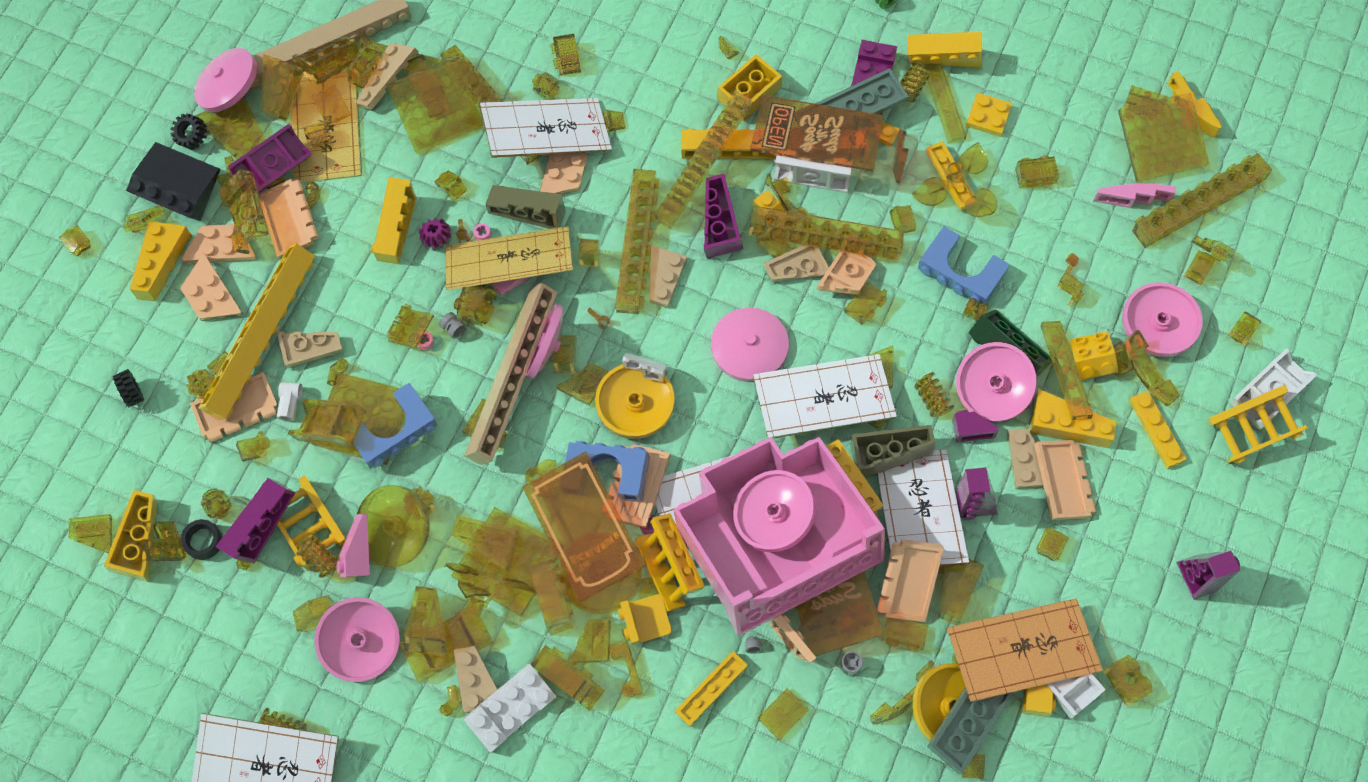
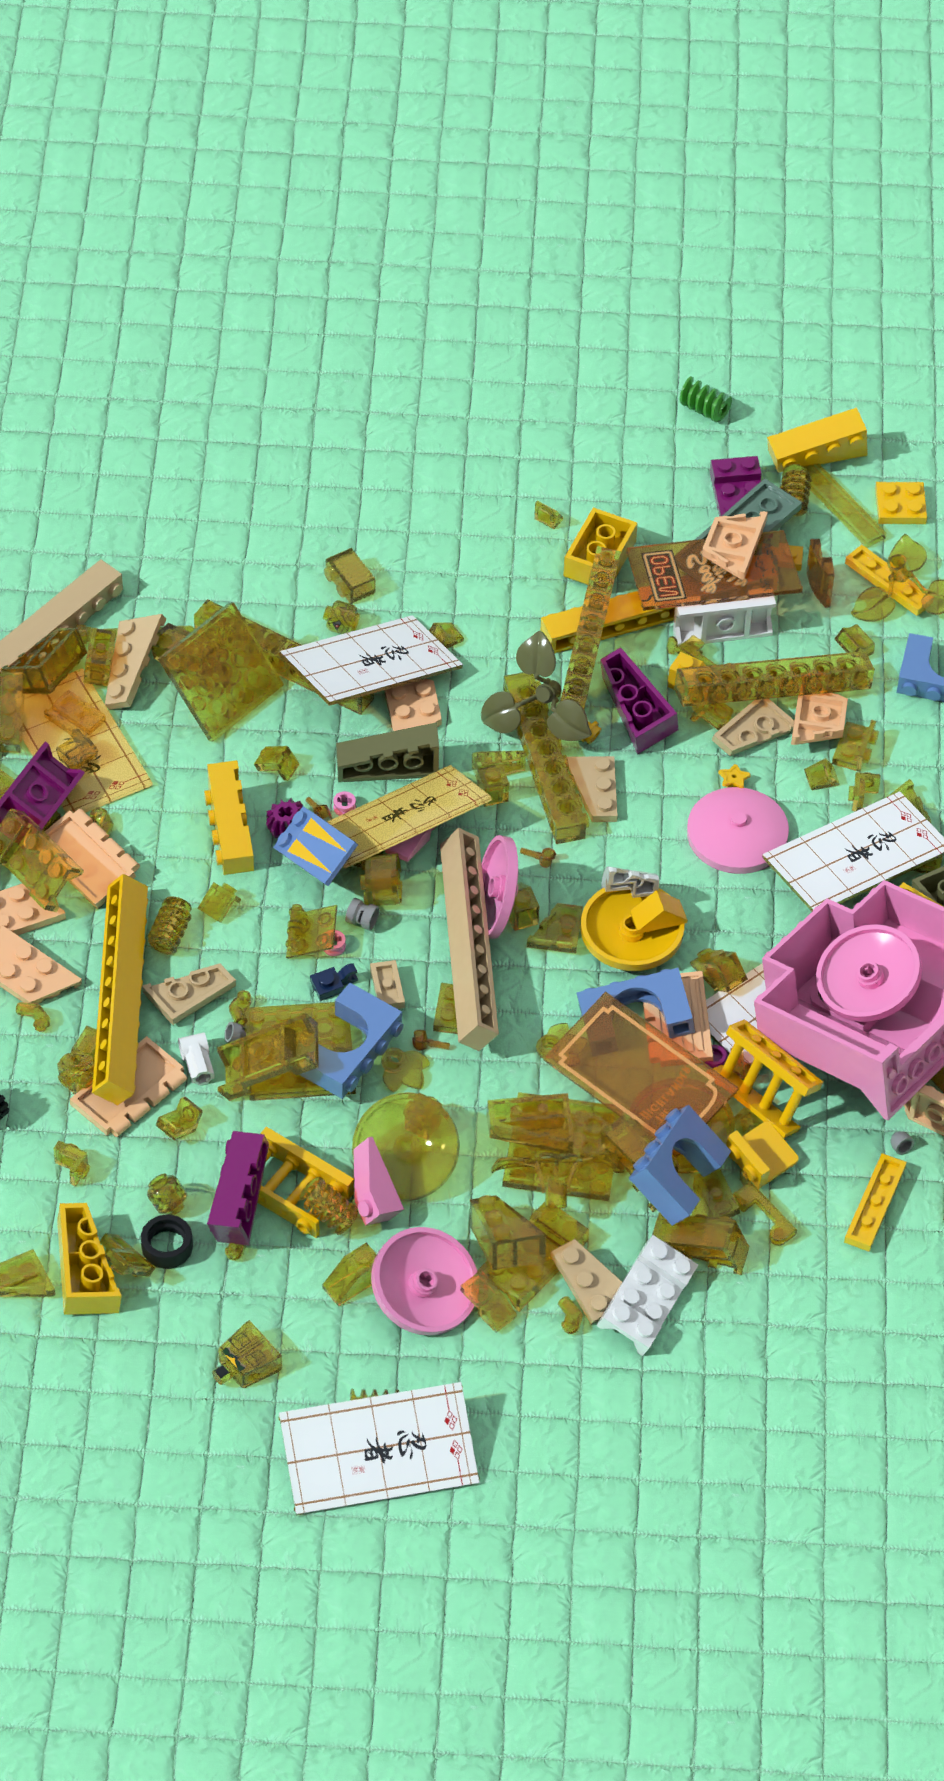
camera: 25 degrees left, 15 degrees down
none -> clear yellow arm [16,1002,51,1032]
none -> clear yellow bracket [53,1141,90,1186]
none -> clear yellow piece [148,896,192,955]
none -> clear yellow bracket [198,882,241,923]
none -> clear yellow torso [212,1320,282,1388]
none -> light grey hinge [224,1022,246,1044]
none -> medium blue slope [273,806,358,886]
none -> dark blue plate [310,963,358,1001]
none -> tan plate [370,960,405,1009]
none -> clear yellow plate [381,1048,430,1092]
none -> clear orange hand [412,1030,450,1051]
none -> clear yellow slope [460,1270,517,1333]
none -> clear yellow slope [472,751,526,782]
none -> olive plant [481,630,592,741]
none -> yellow plate [581,721,602,744]
none -> medium blue arch [629,1105,731,1226]
none -> yellow slope [630,890,688,934]
none -> clear yellow slope [690,948,748,992]
none -> light nougat wing [702,511,768,580]
none -> yellow plate [718,764,751,788]
none -> clear yellow slope [804,758,840,790]
none -> clear yellow bracket [848,772,881,812]

